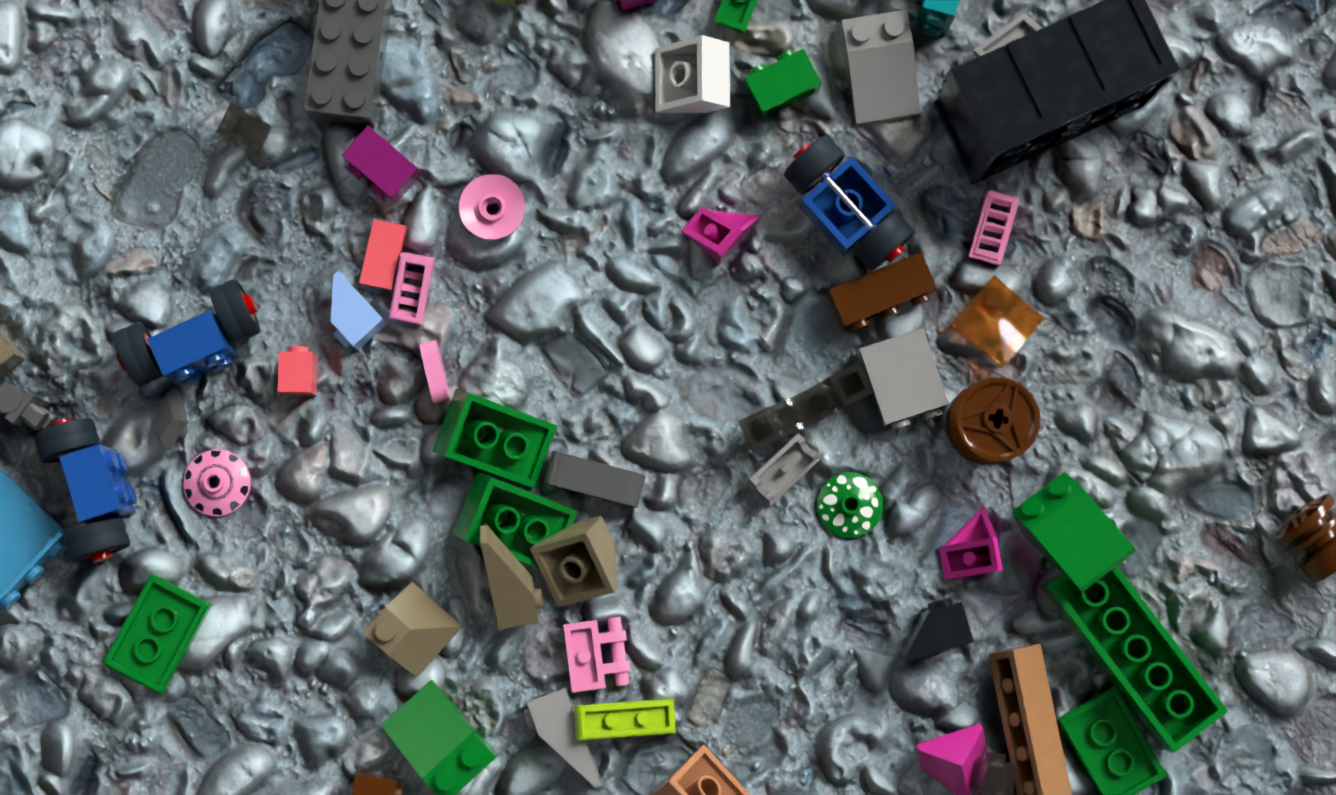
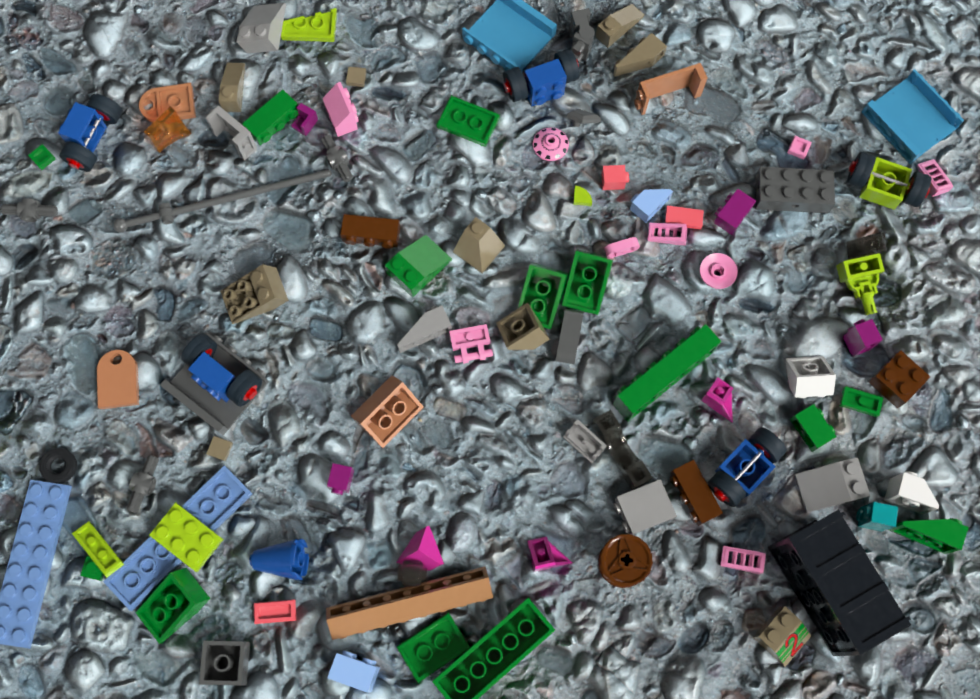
camera: 85 degrees right, 10 degrees down
brick [113,279,261,386] -> none
clear smoke panel [216,102,272,155] -> none
dark tan slope [480,525,544,630] -> none
lime tile [574,699,676,740] -> none
green dish [817,472,883,538] -> none
black slope [899,598,974,662] -> none
clear orange plate [949,276,1045,367] -> none
green slope [1011,471,1136,593] -> none
none -> lime tile [573,186,592,206]
none -> dark tan slope [613,33,667,77]
none -> green brick [613,324,722,422]
none -> nougat panel [634,63,708,115]
none -> dark tan slope [753,606,811,667]
none -> bright pink tile [787,136,812,160]

